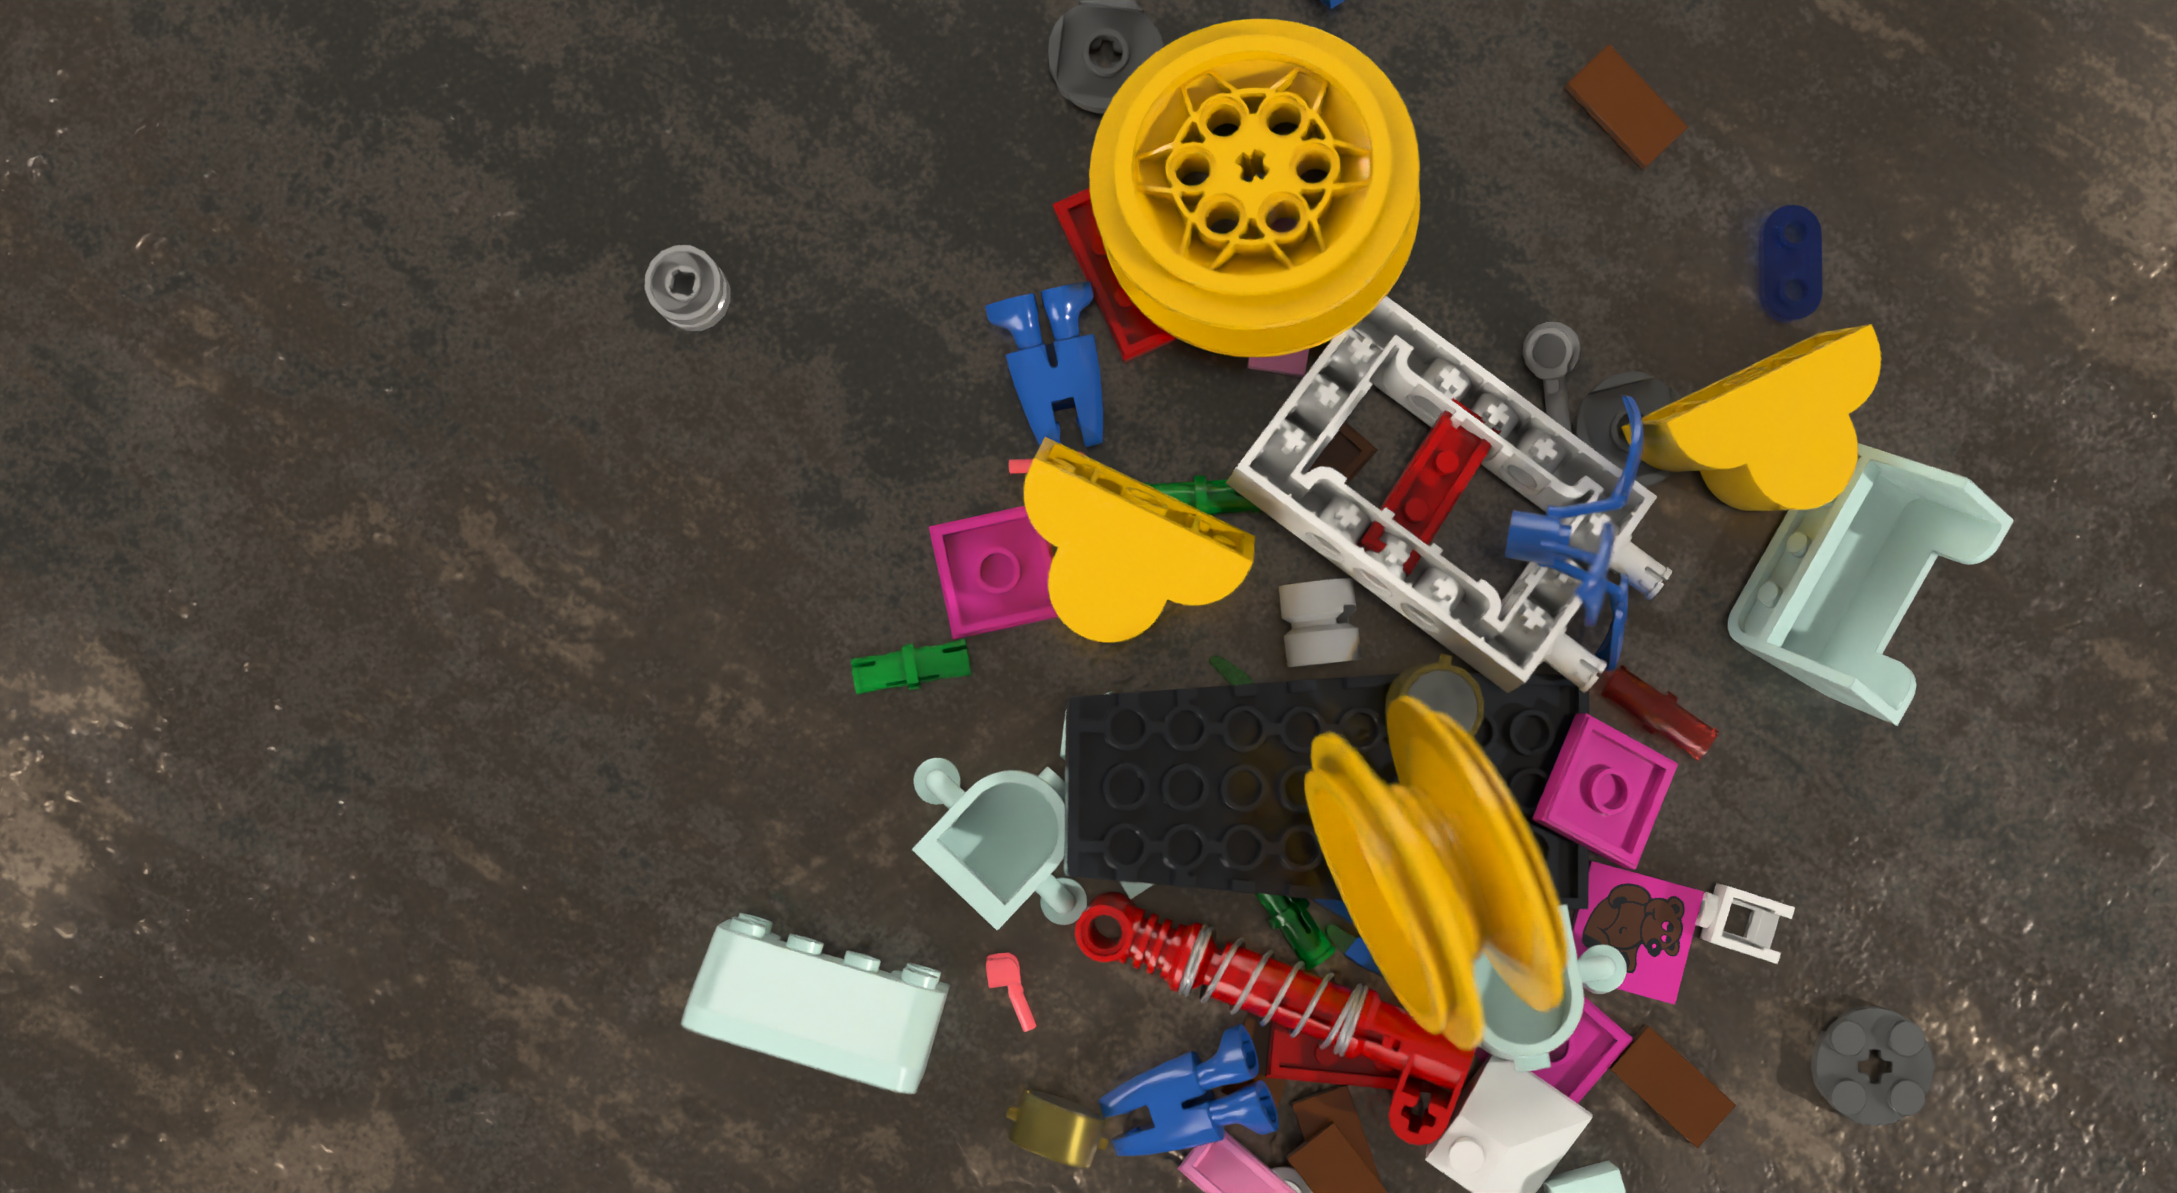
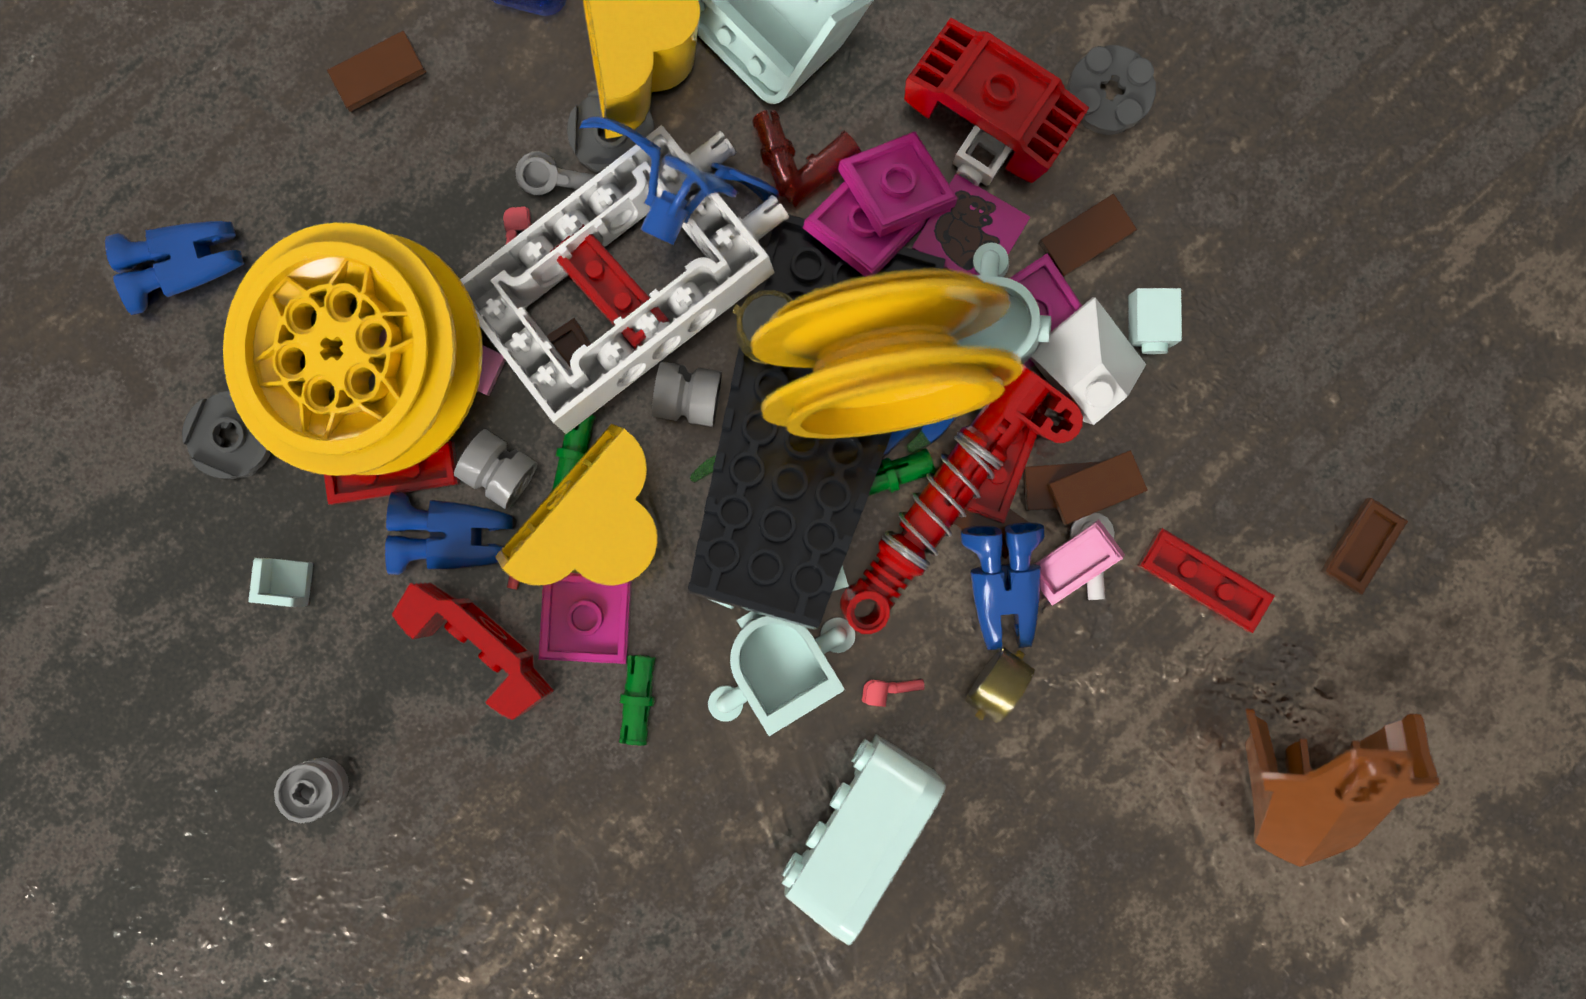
camera: 80 degrees left, 0 degrees up
none -> light aqua panel [248,558,313,607]
none -> red plate [392,582,554,720]
none -> light grey wheel [454,429,538,509]
none -> coral hand [503,206,531,245]
none -> clear red pin [752,110,804,196]
none -> dark pink tile [838,131,958,238]
none -> red plate [904,17,1089,183]

